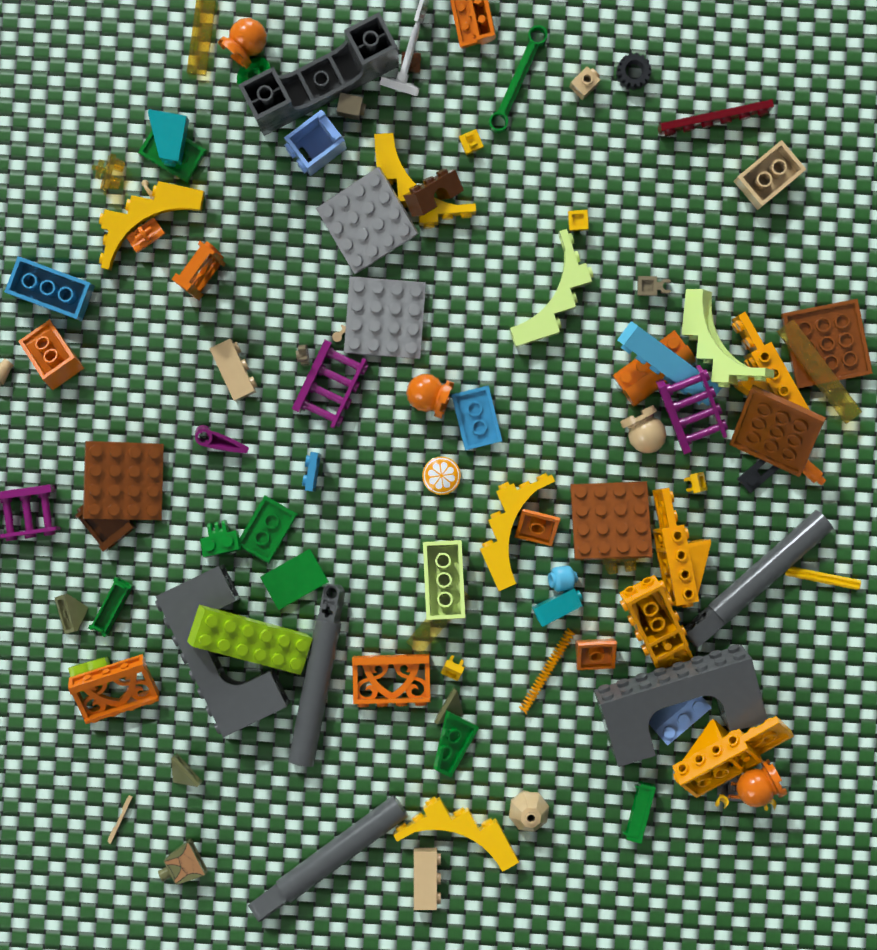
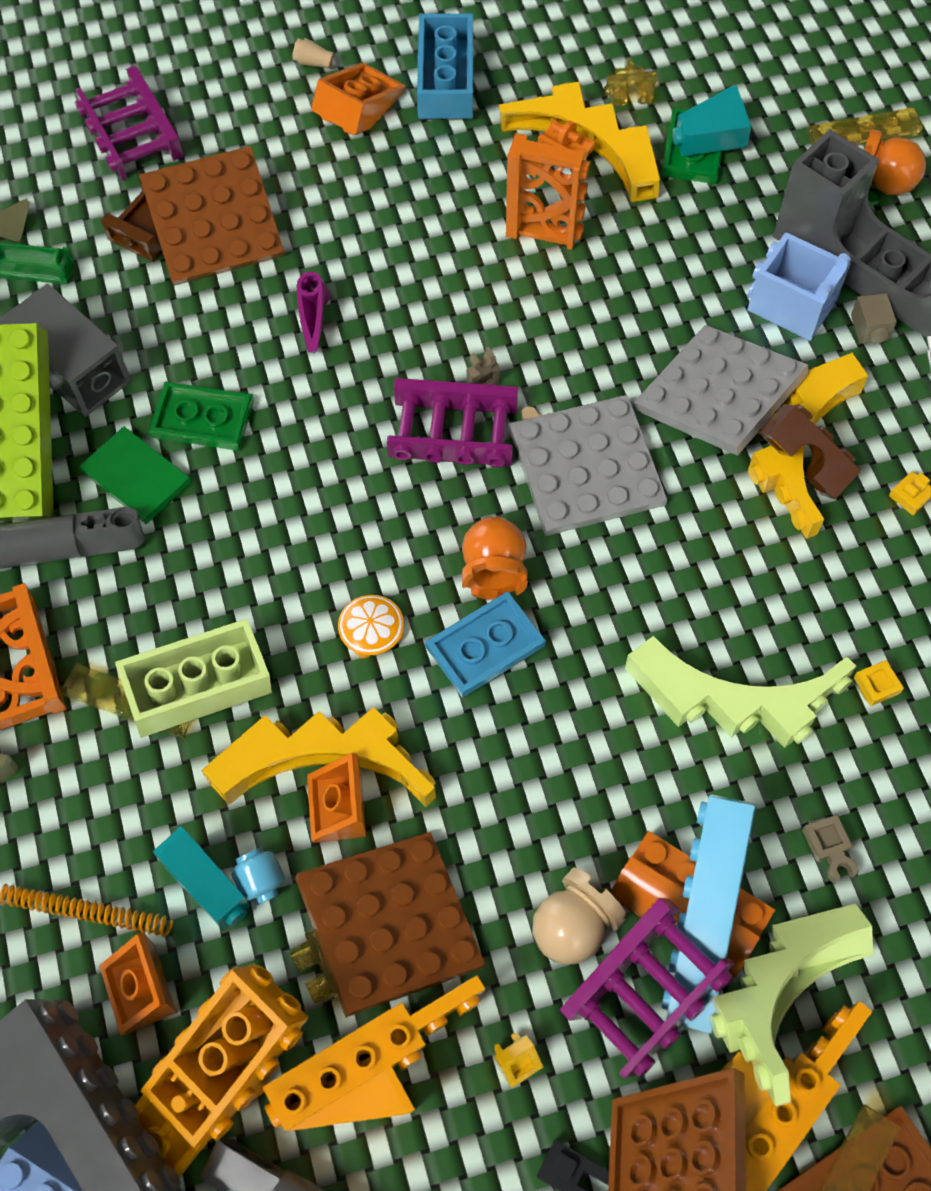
camera: 75 degrees right, 25 degrees down
green hinge [200,520,242,558] -> none
tan brick [209,339,257,402] -> none
dark azure plate [302,452,321,492] -> none
yellow tile [441,655,465,681] -> none

